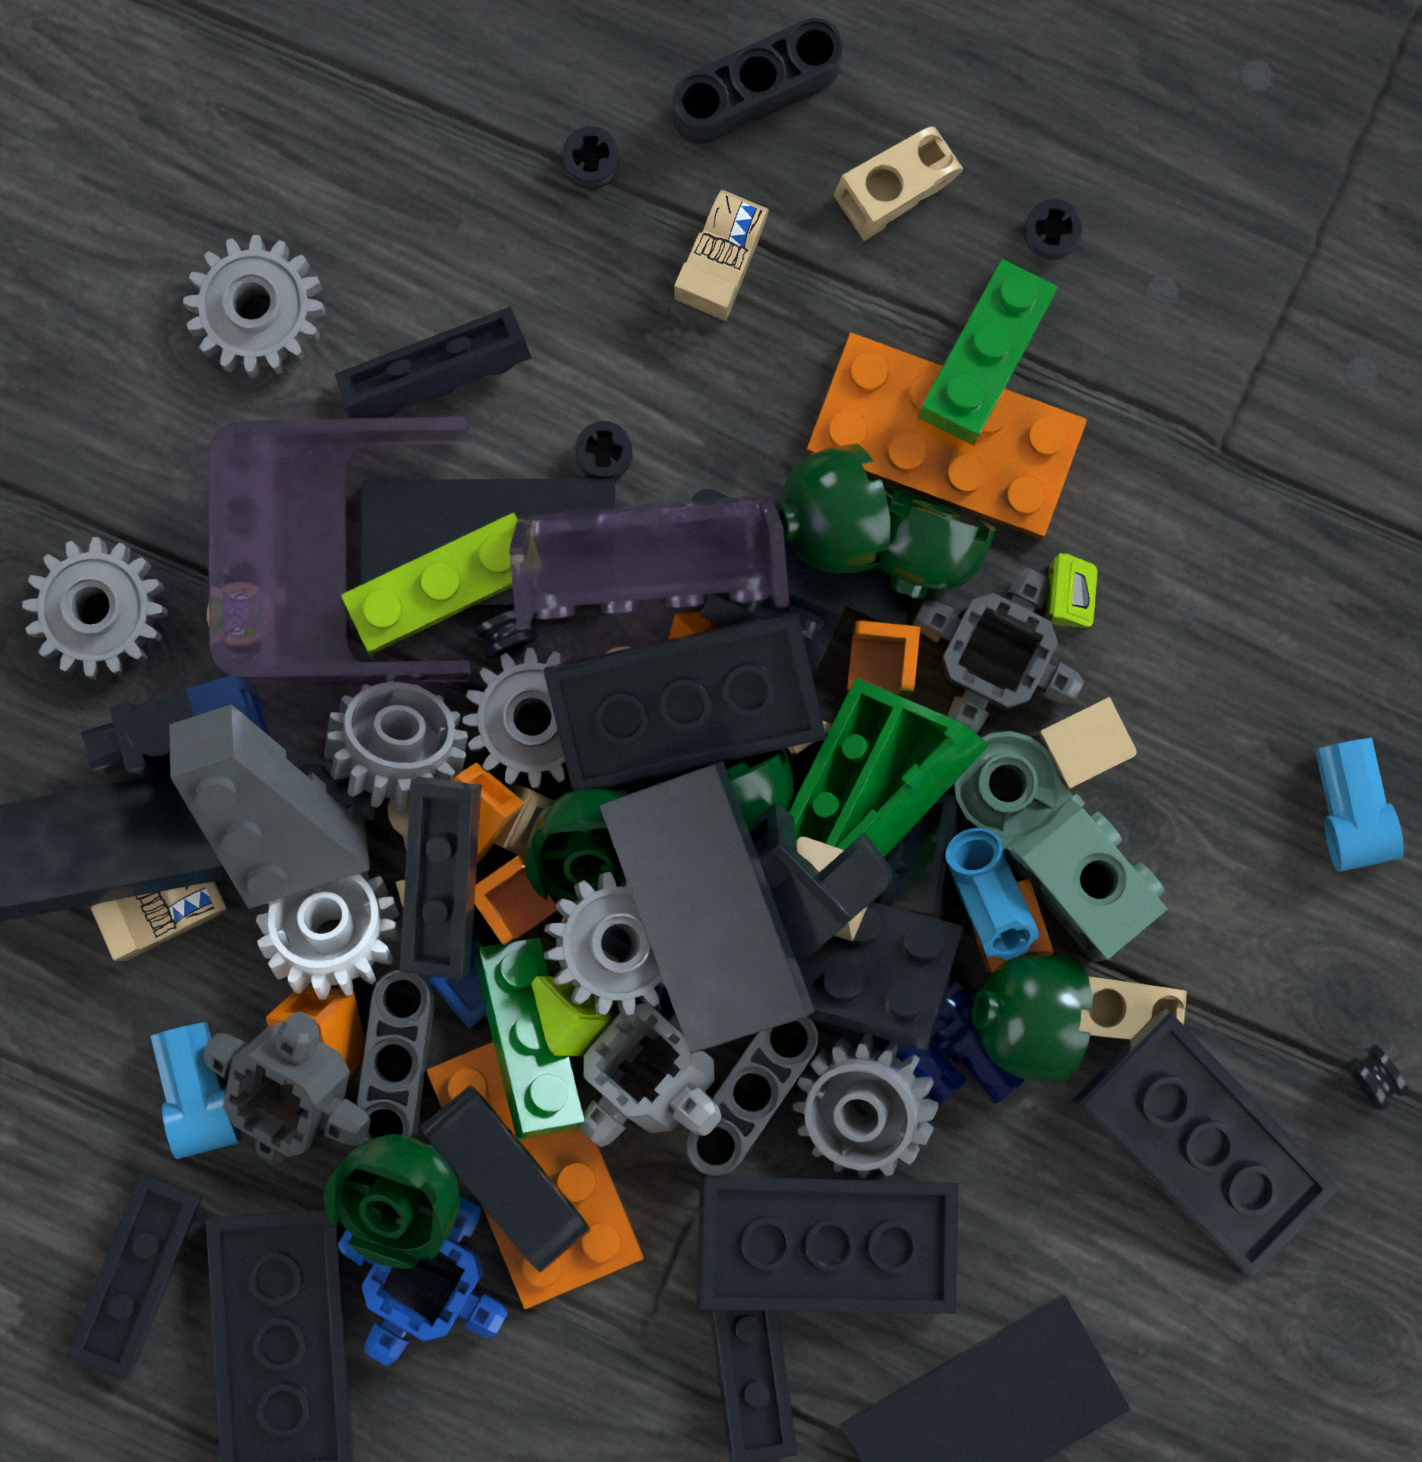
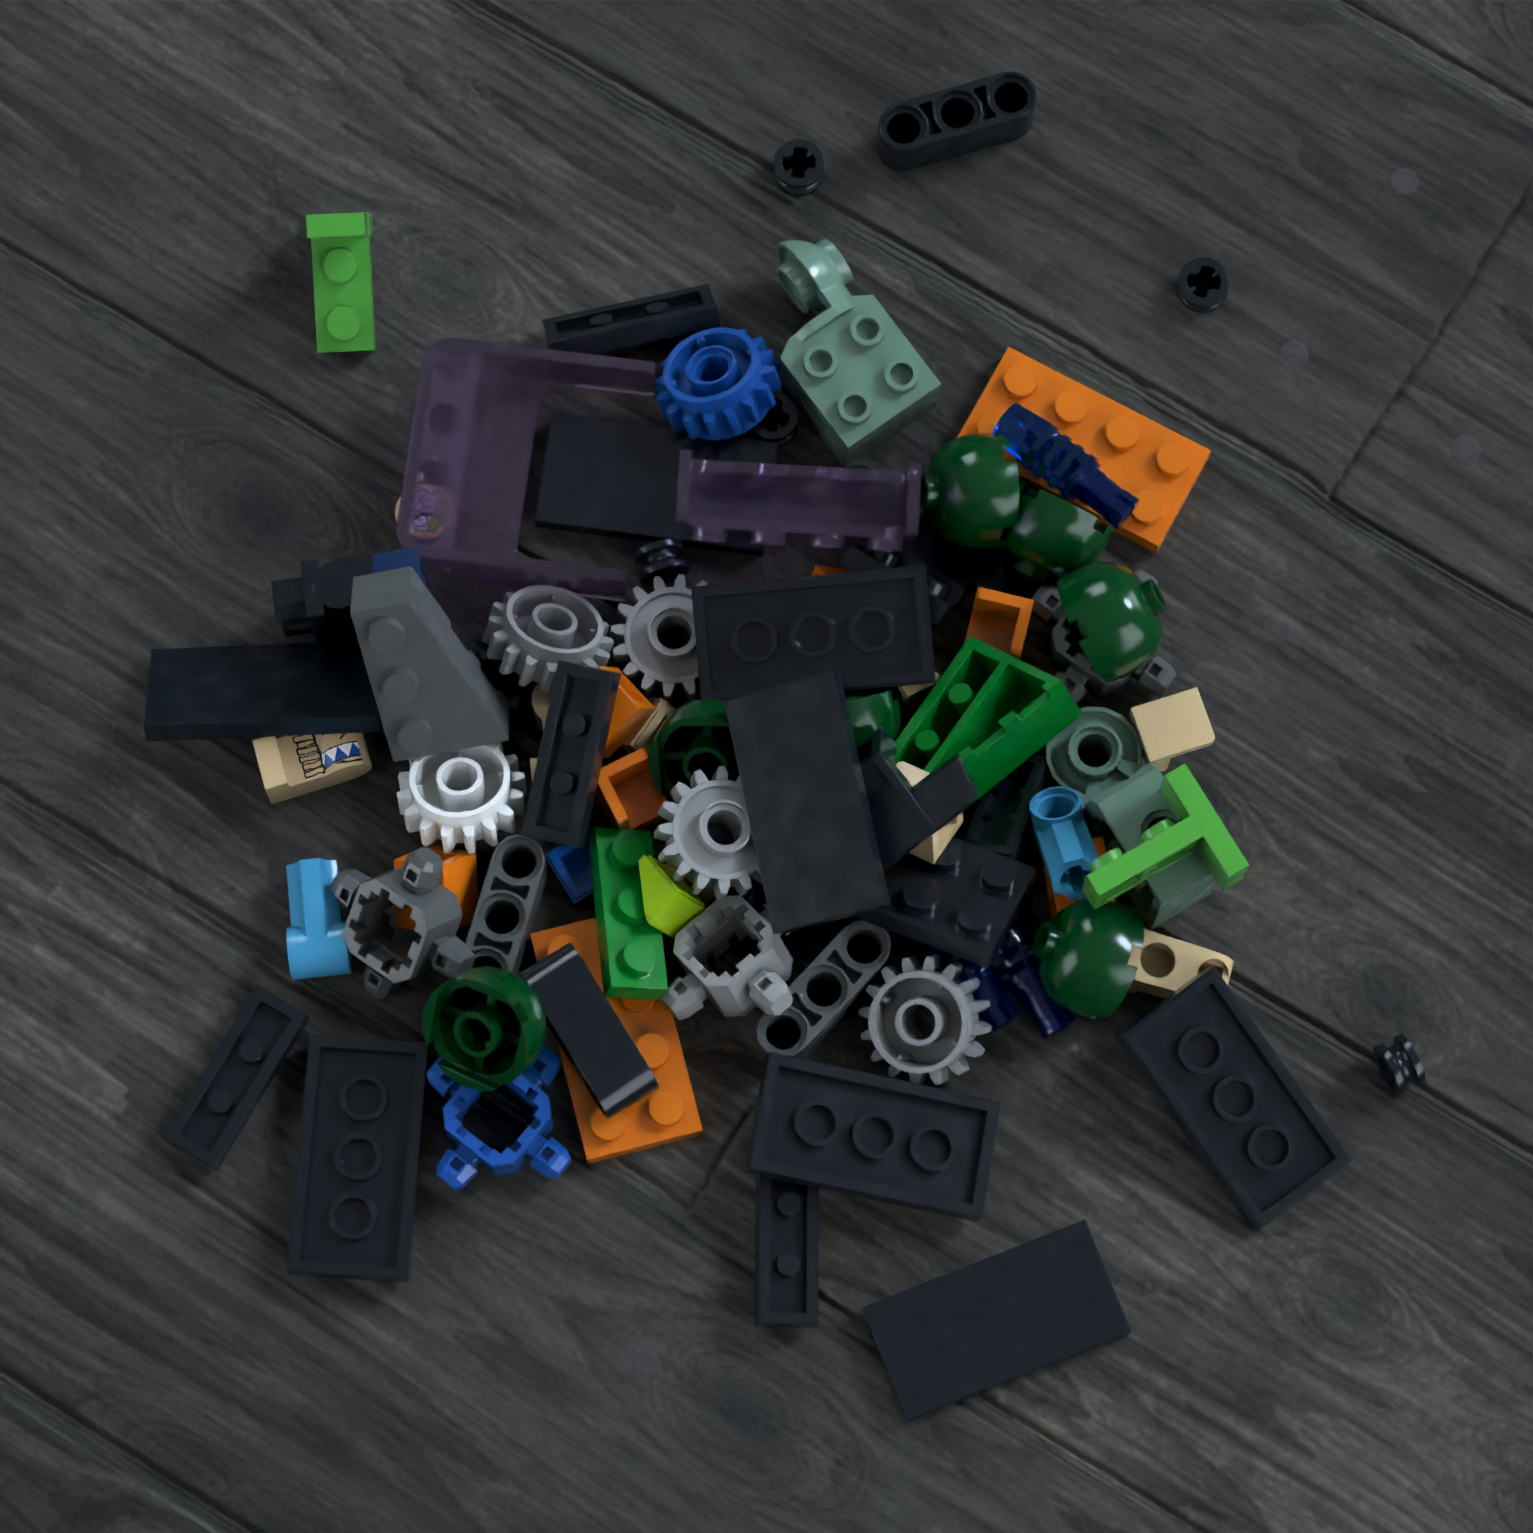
camera: 10 degrees right, 10 degrees down
light grey gear [22,537,168,680] -> none
light grey gear [183,235,326,378] -> none
lime plate [341,512,543,655] -> none
tan leg [674,190,769,321] -> none
tan leg [833,127,963,241] -> none
green plate [917,259,1058,446] -> none
lime slope [1044,553,1098,628] -> none
dark azure piece [1315,738,1404,872] -> none
none -> bright green bracket [306,212,376,353]
none -> blue gear [654,327,782,440]
none -> sand green brick [775,238,941,468]
none -> clear blue hinge [992,403,1140,529]
none -> dark green cylinder [1057,562,1167,683]
none -> bright green bracket [1082,764,1249,910]

